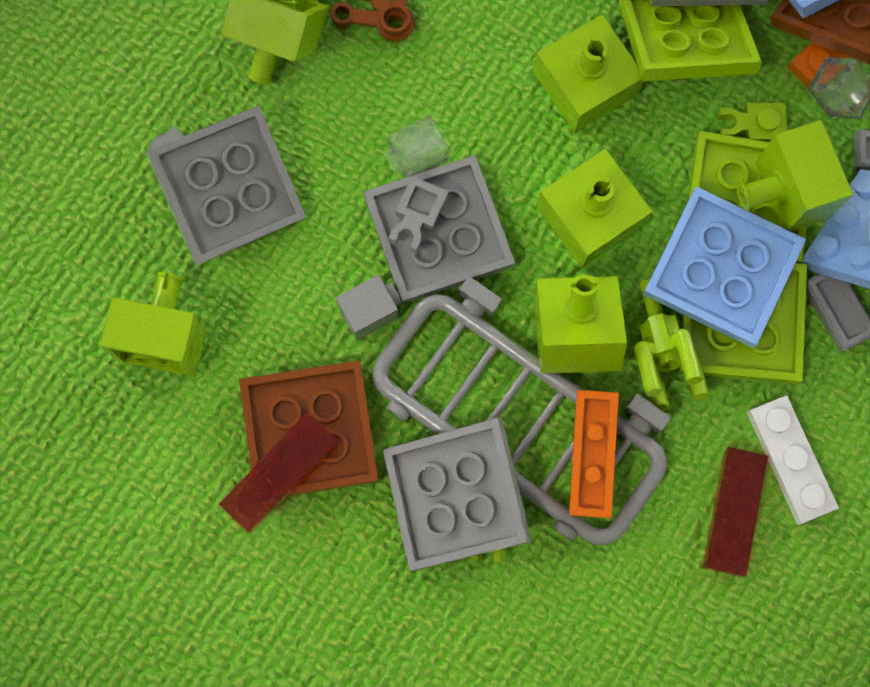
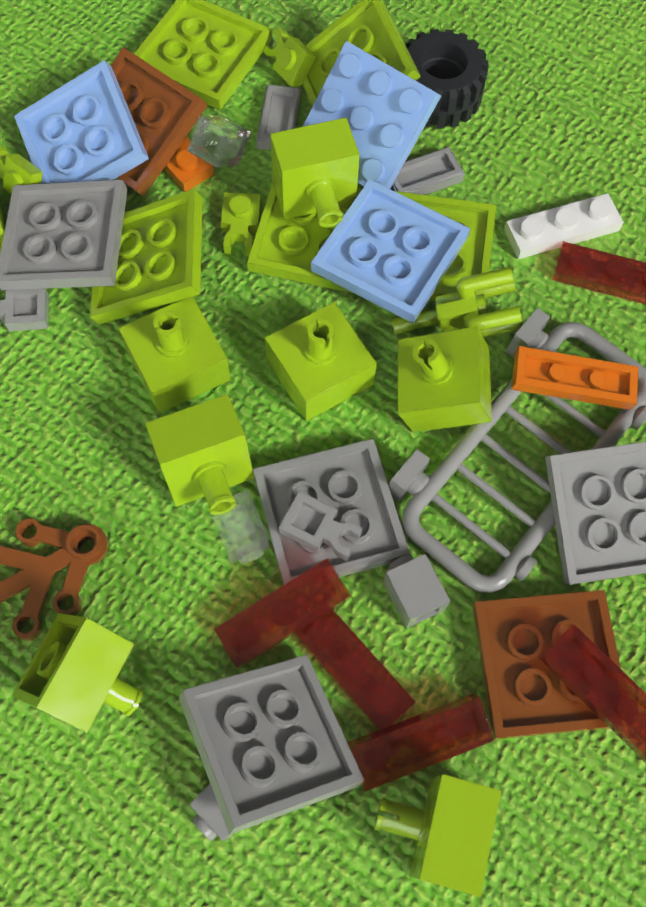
camera: 85 degrees left, 10 degrees down
none -> lime brick [145,394,254,515]
none -> clear red plate [214,558,353,668]
none -> clear red plate [293,602,416,735]
none -> clear red plate [347,693,494,792]

